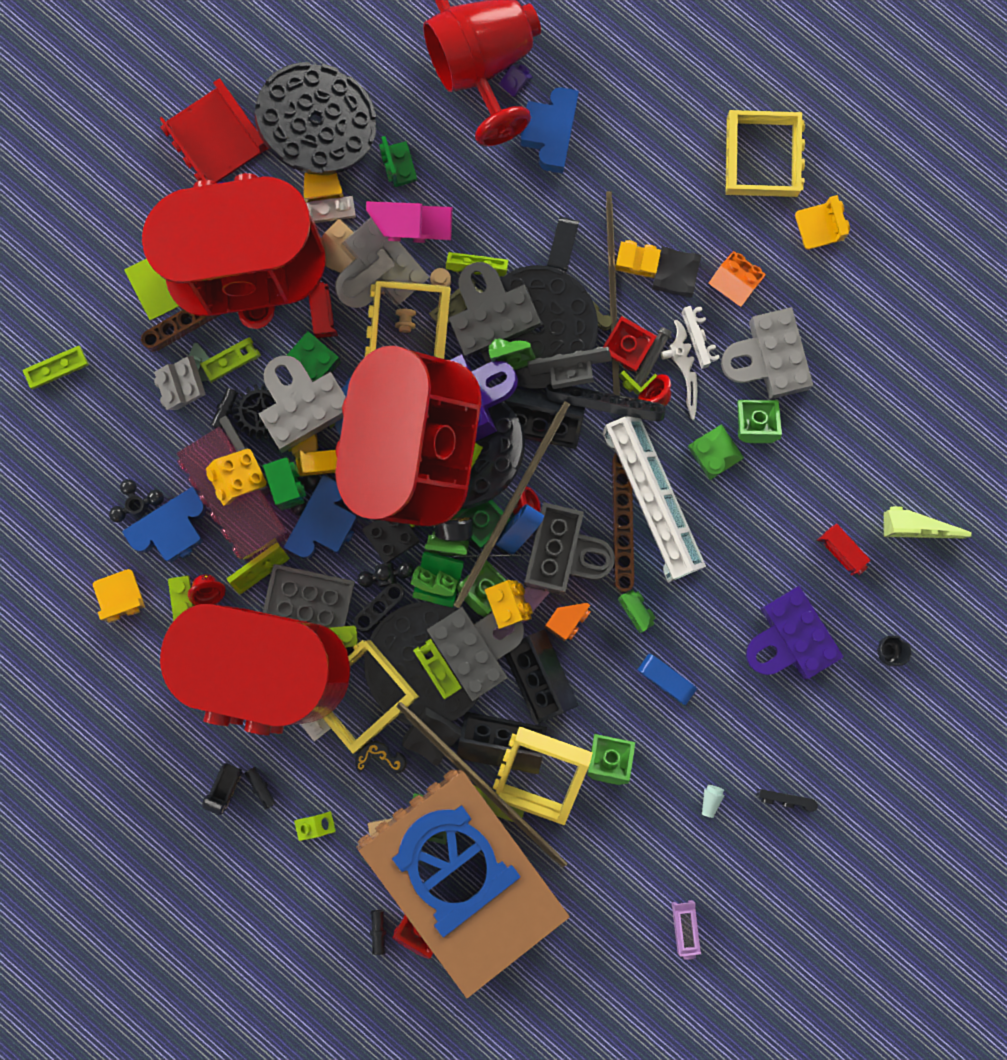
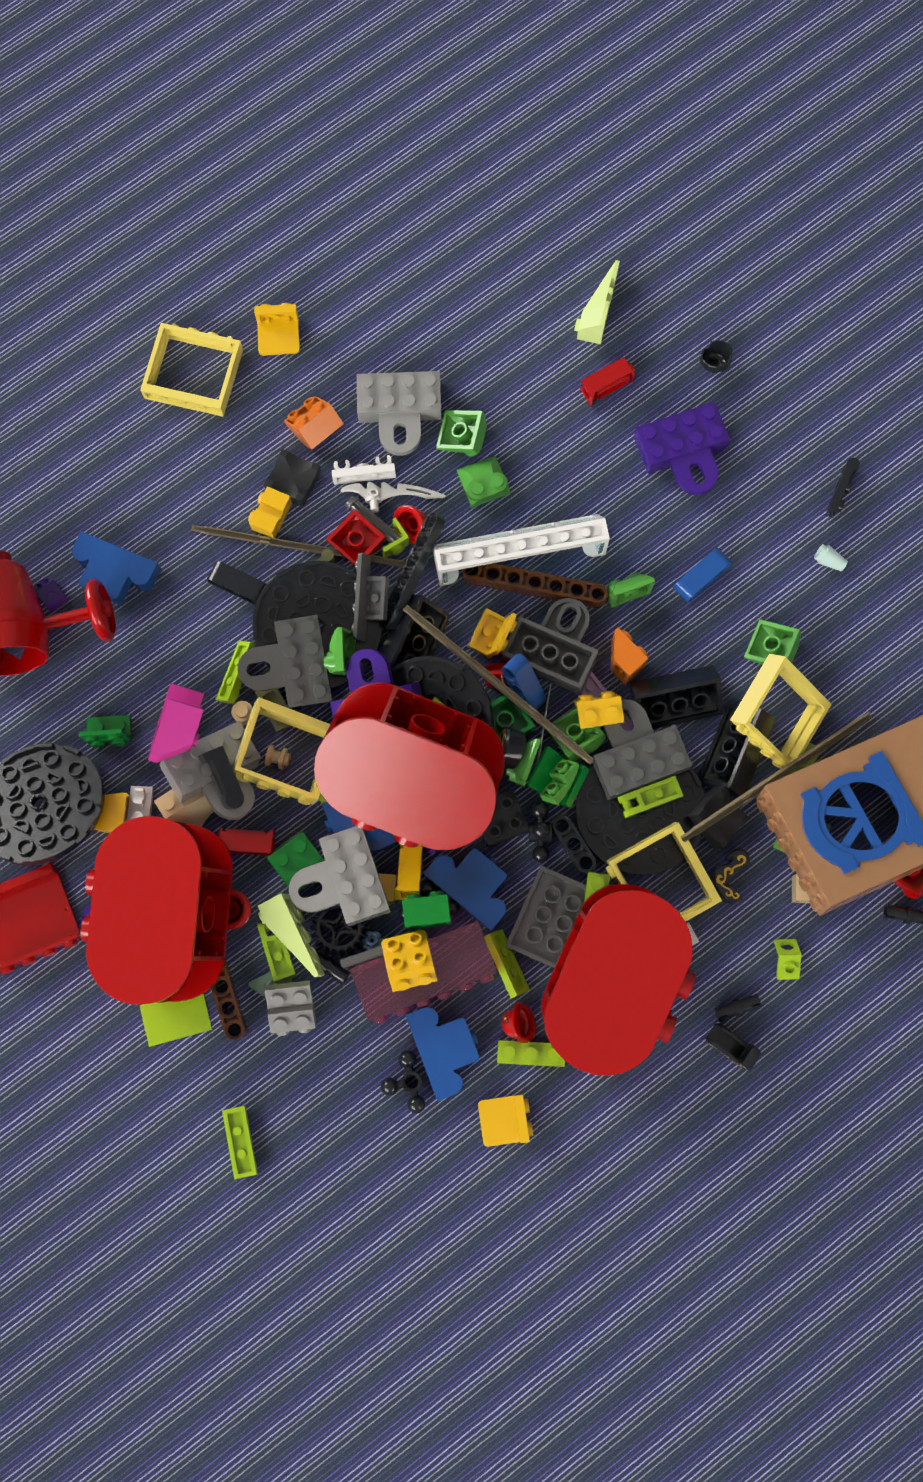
camera: 70 degrees left, 5 degrees down
none -> yellowish green wedge [258,893,325,977]
none -> medium blue plate [361,931,383,950]
none -> yellow bracket [467,608,517,659]

